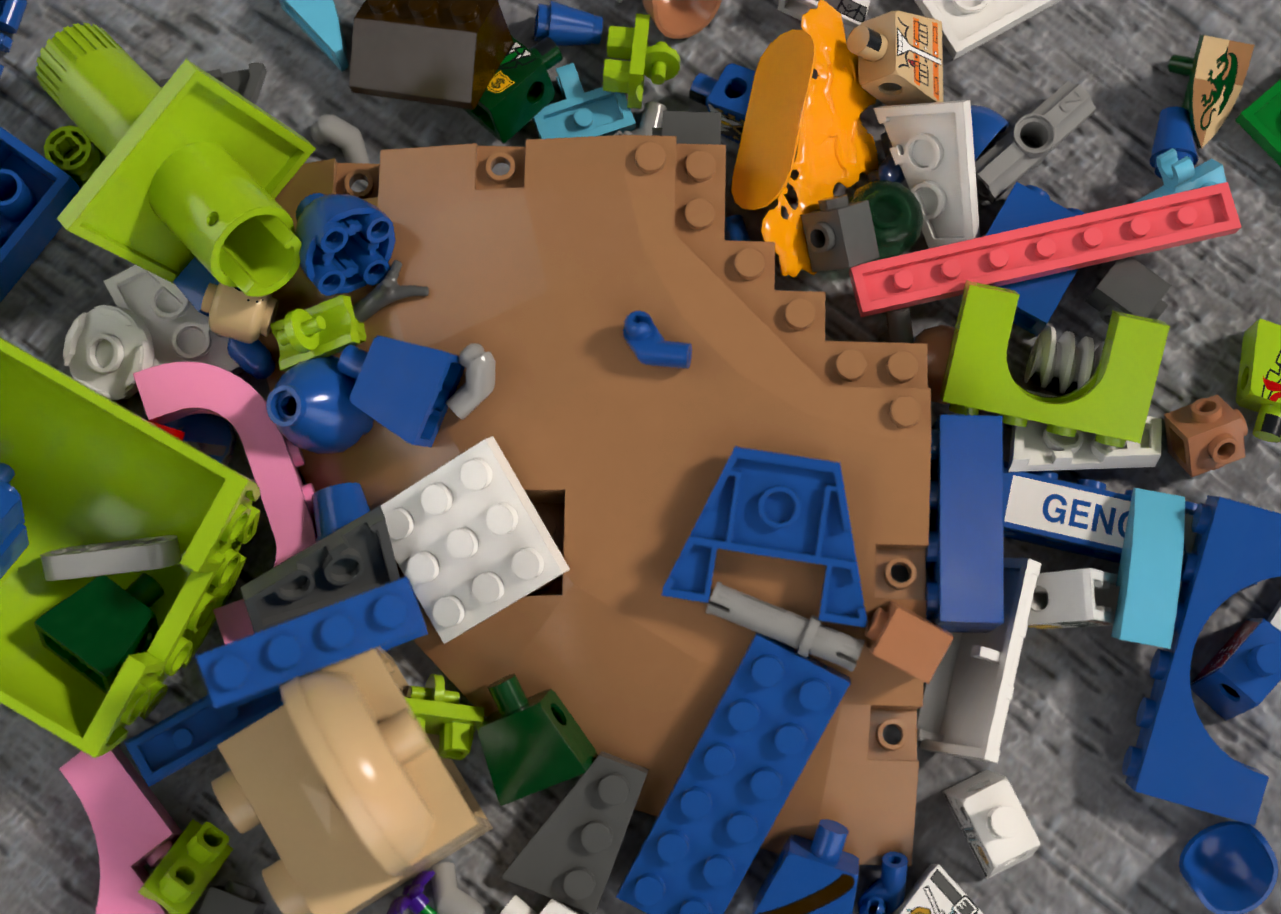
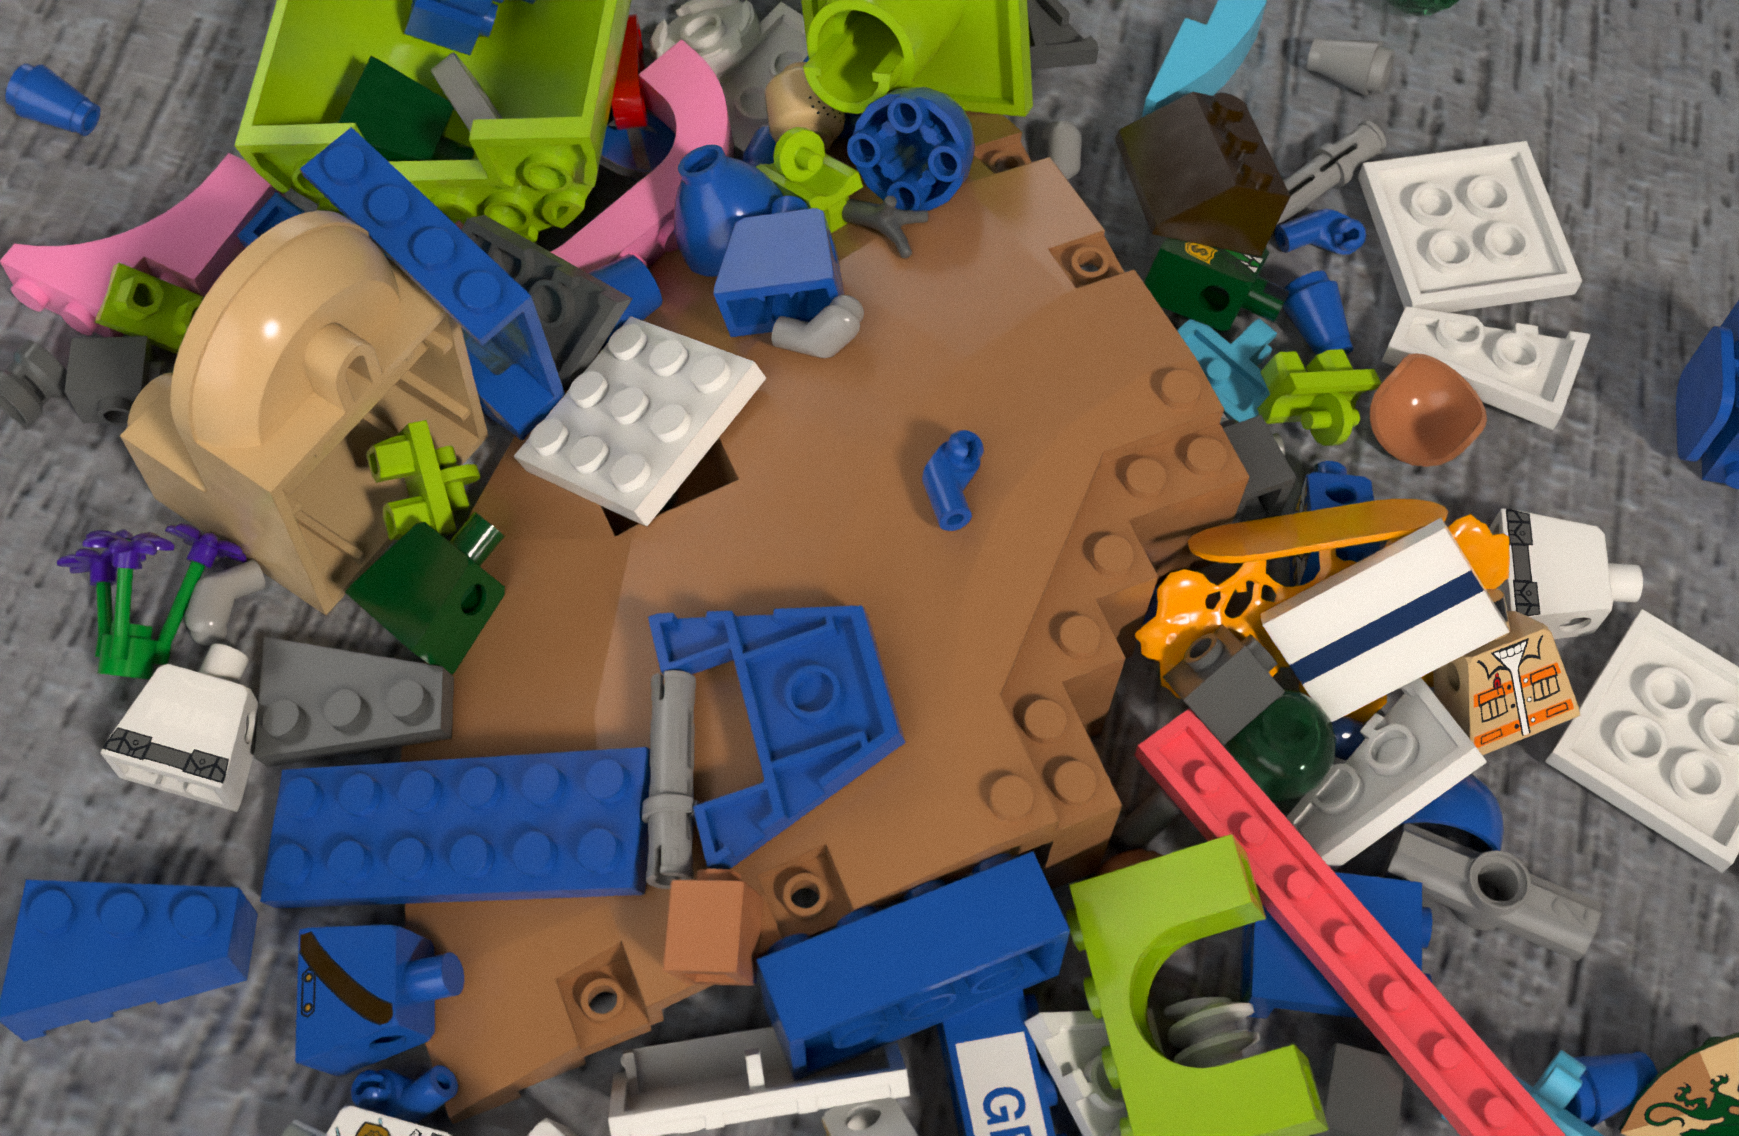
camera: 65 degrees right, 15 degrees down
none -> white tile [1260,518,1509,724]

